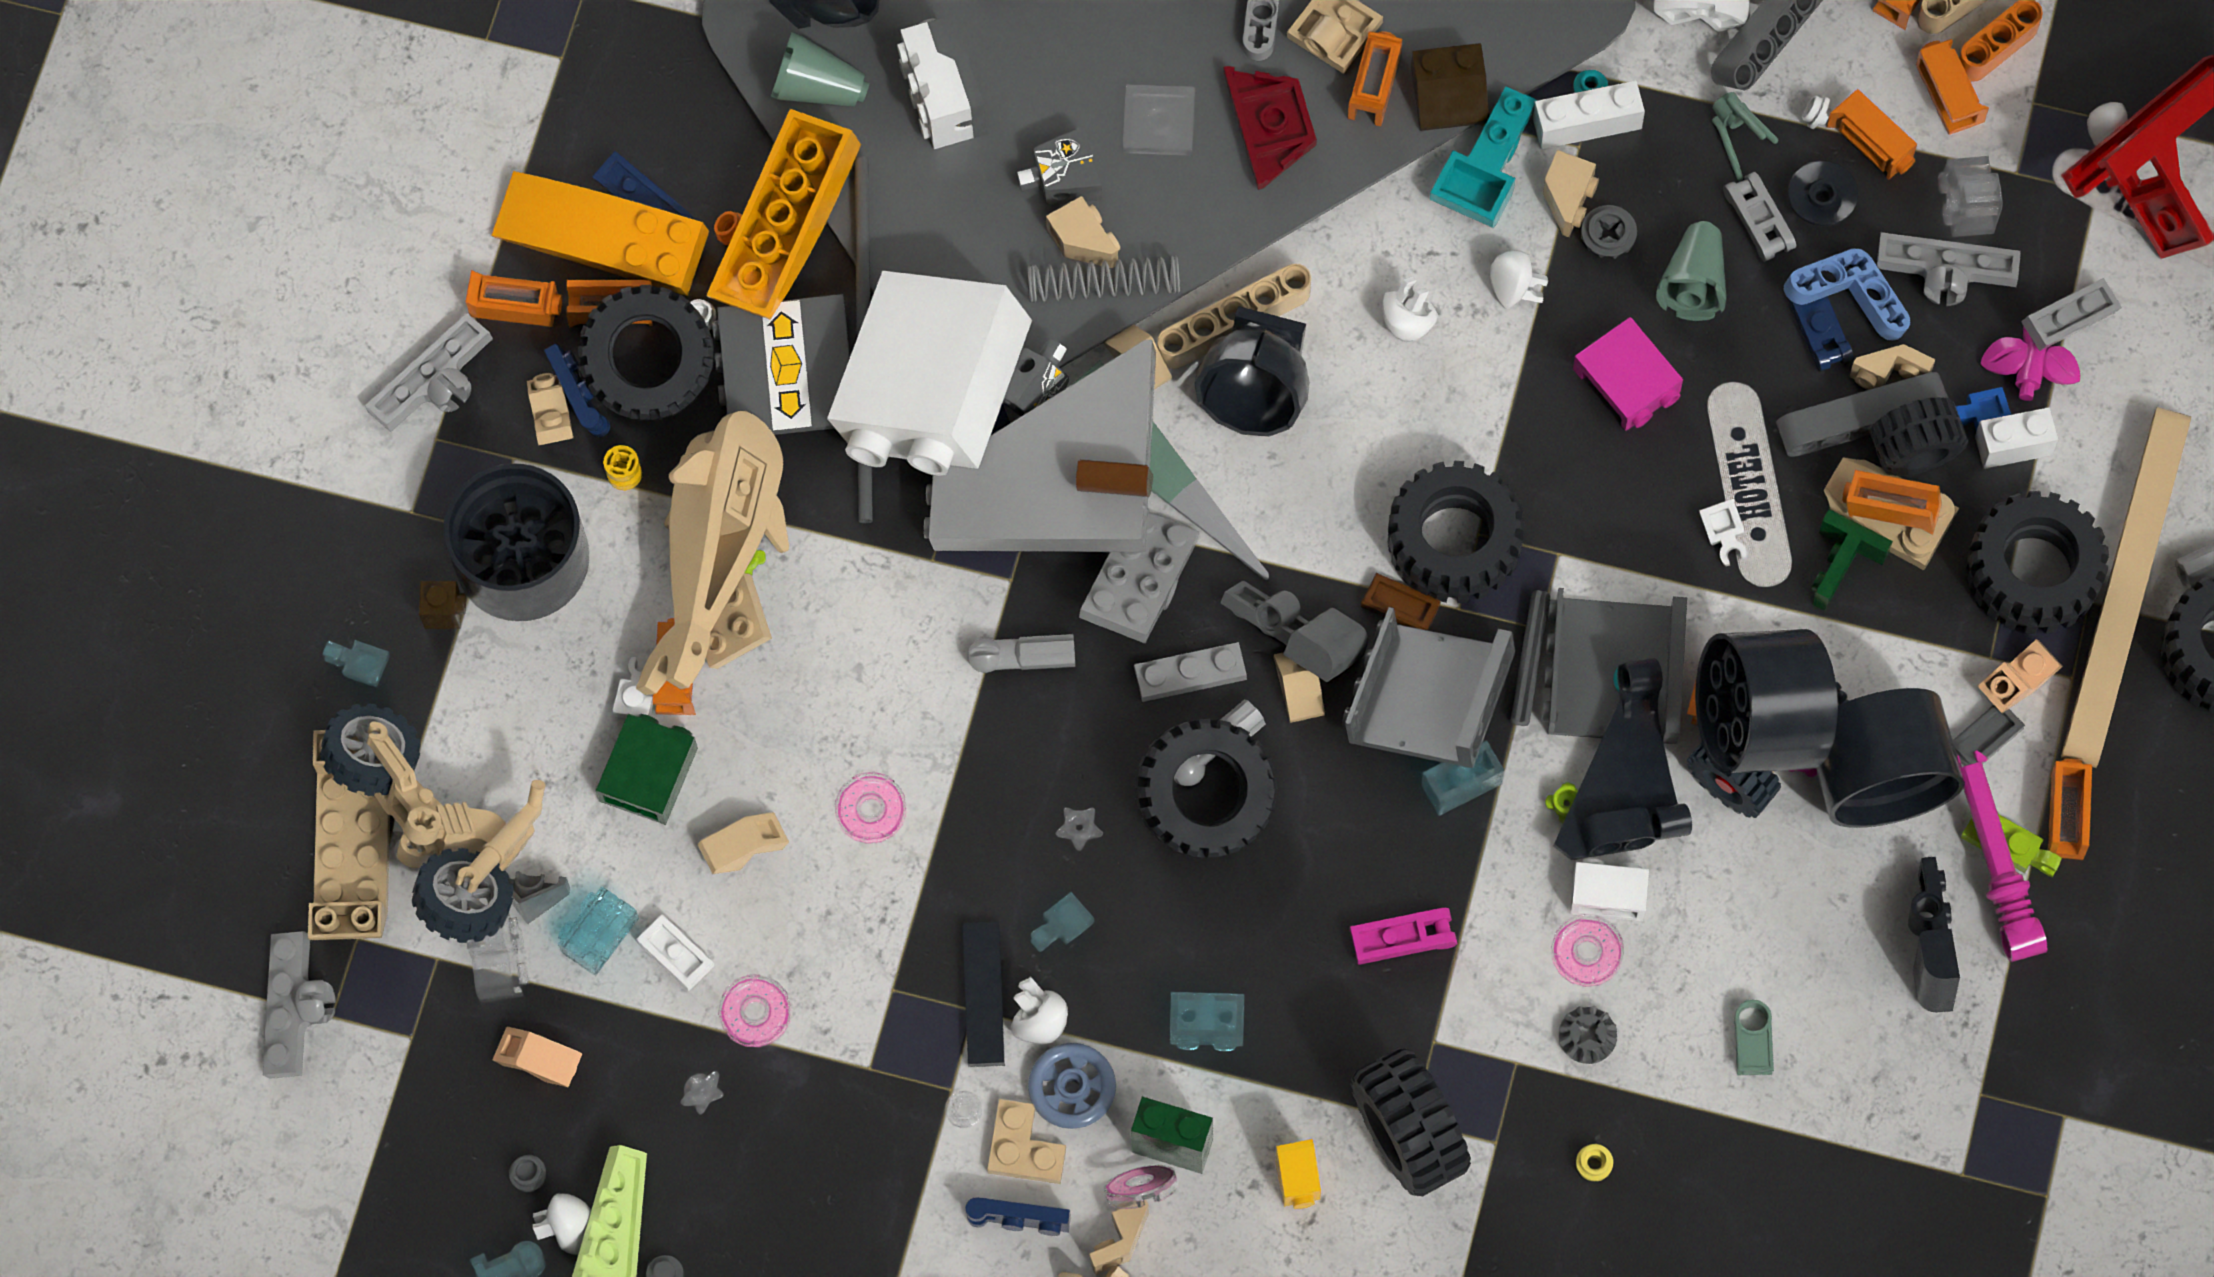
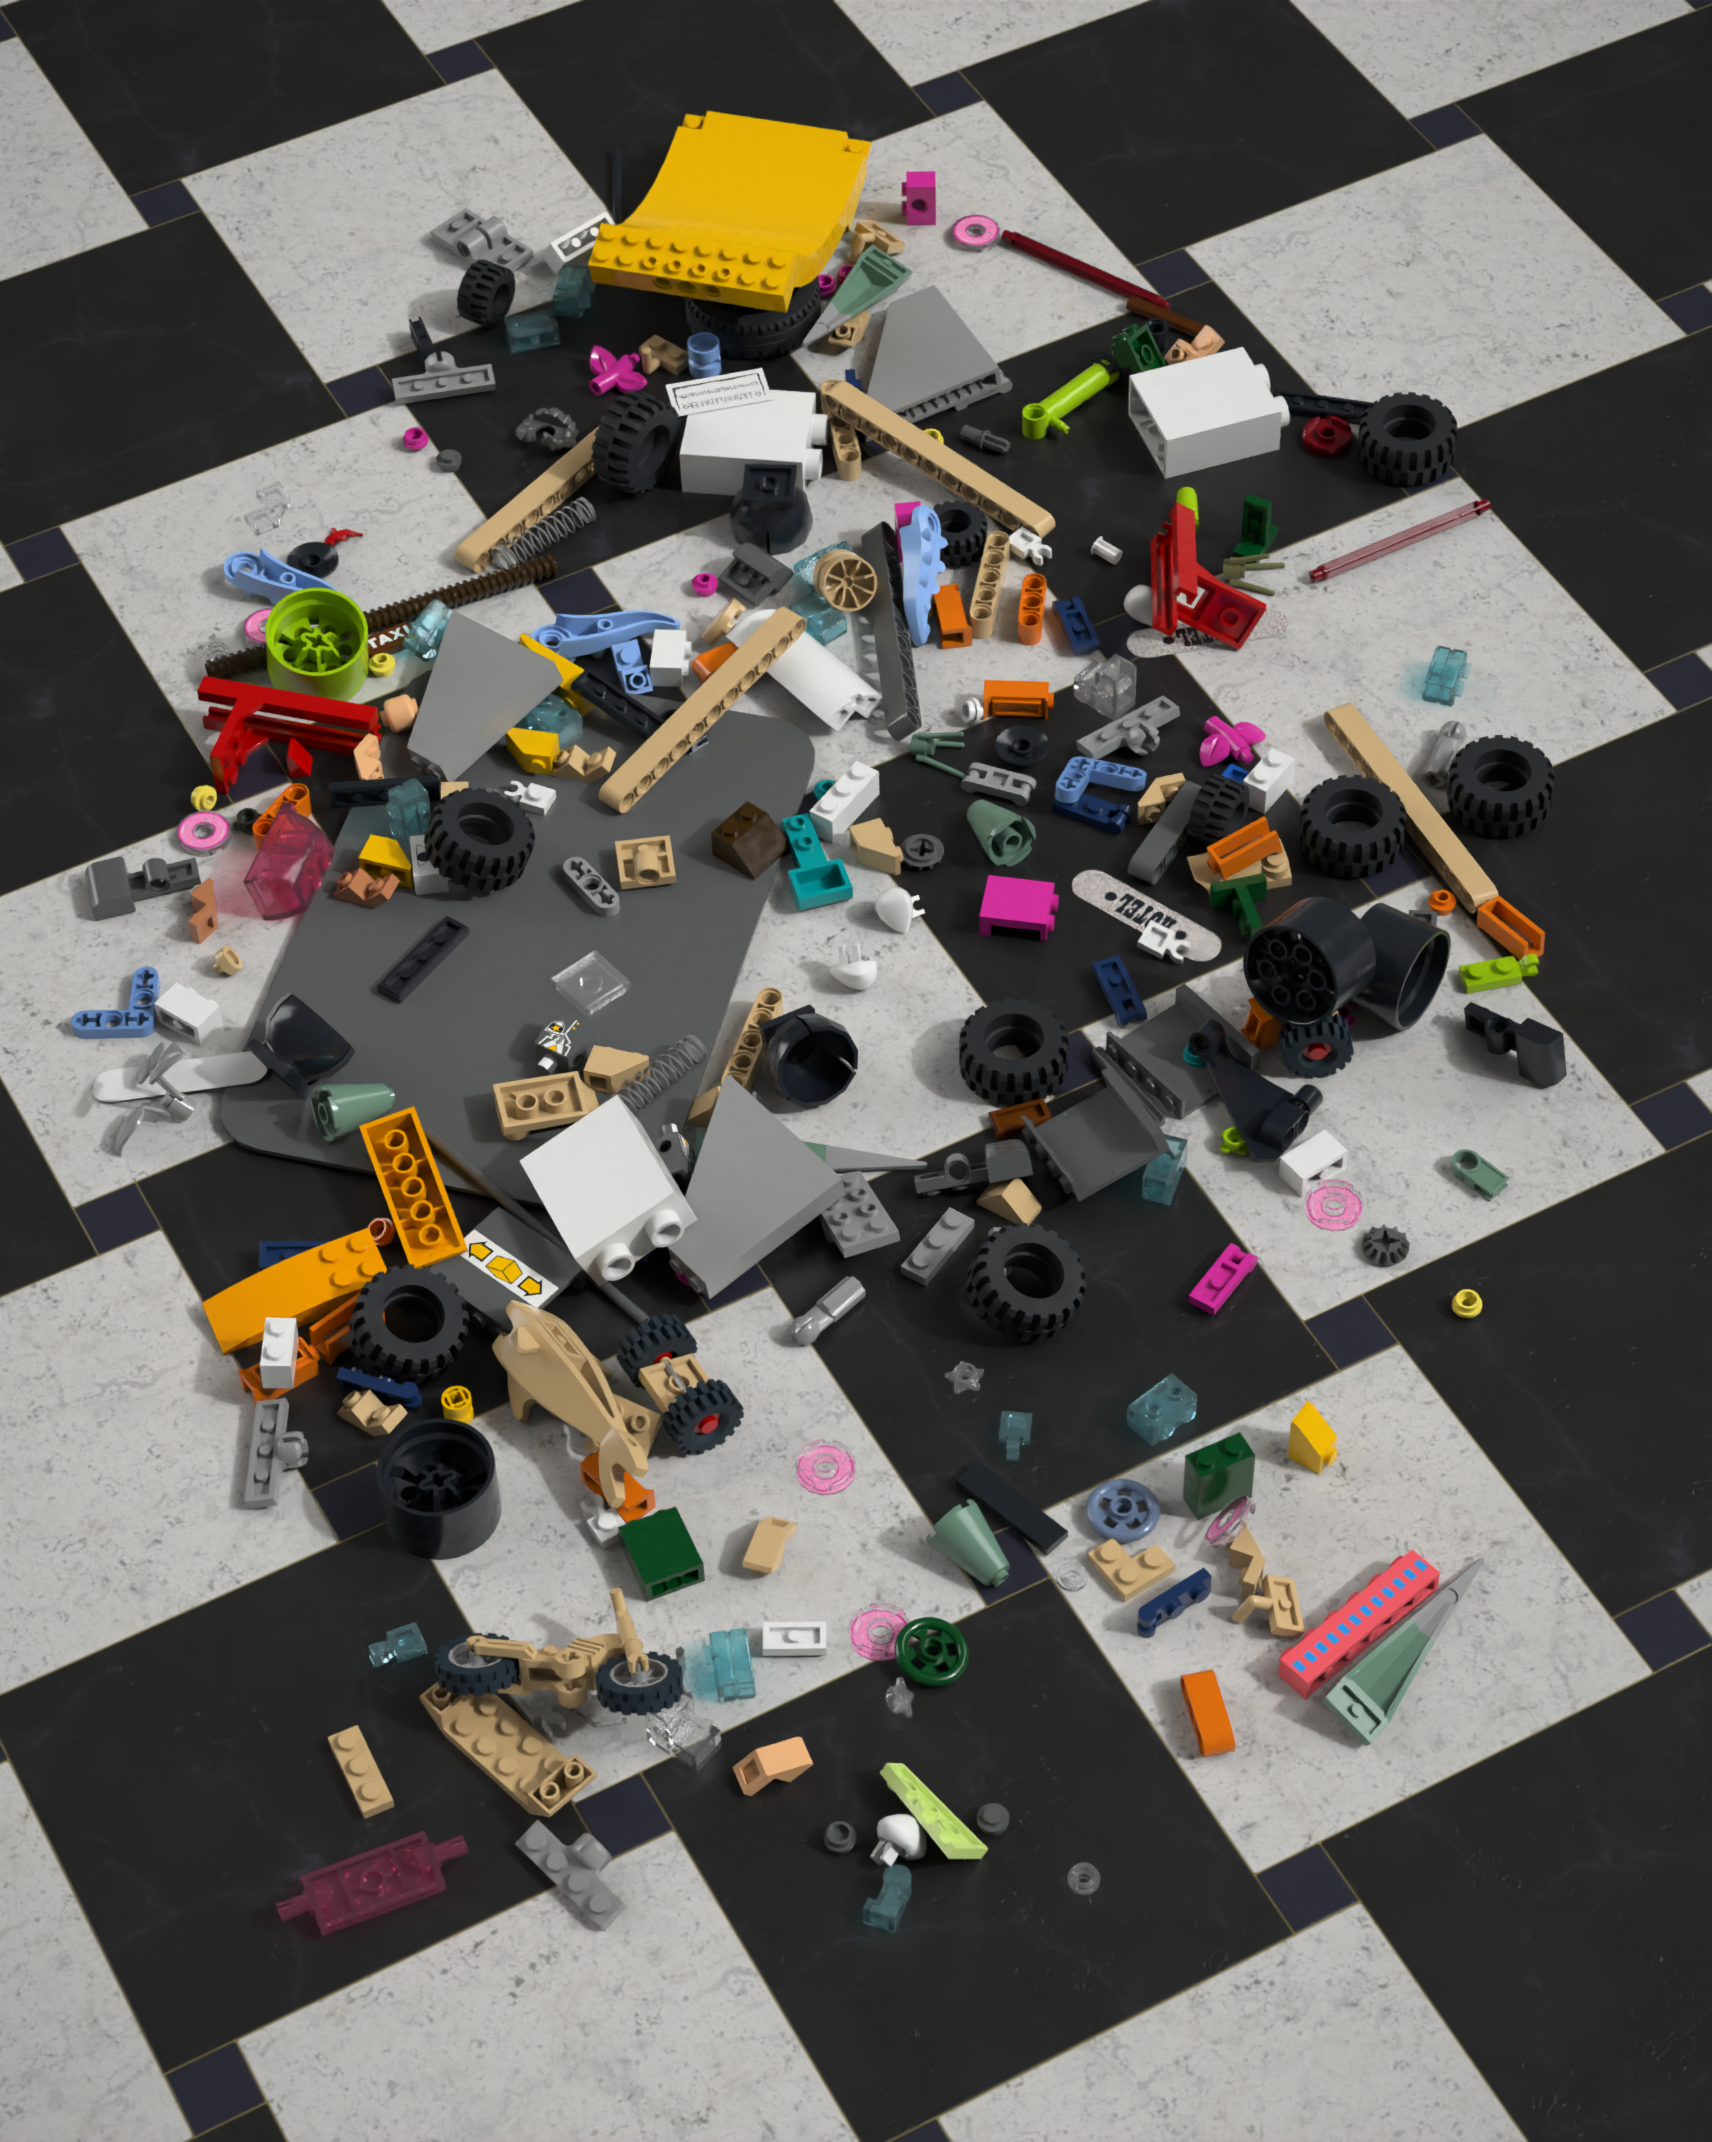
camera: 45 degrees left, 20 degrees down
dark brown brick [419,581,466,629] -> none
white piece [897,14,987,149] -> none
white piece [1011,978,1068,1044] -> none
reddish brown brick [1076,459,1153,497] -> none
dark red wing [1223,66,1317,190] -> none
orange window [1348,31,1402,127] -> none
black tyre [1350,1048,1471,1197] -> none
orange window [1916,39,1989,135] -> none
dark pink piece [1958,750,2047,962] -> none
light nougat slope [1978,639,2063,713] -> none
light grey plate [2021,278,2122,351] -> none
none -> white brick [260,1317,299,1389]
none -> clear pink plate [275,1831,469,1936]
none -> tan plate [328,1725,394,1819]
none -> tan slope [493,1071,599,1140]
none -> black plate [617,1314,744,1455]
none -> dark green plate [894,1617,969,1687]
none -> sand green cone [926,1499,1010,1587]
none -> dark blue plate [1052,596,1100,656]
none -> white piece [1091,536,1122,565]
none -> dark blue plate [1092,955,1147,1027]
none -> orange plate [1428,890,1456,916]

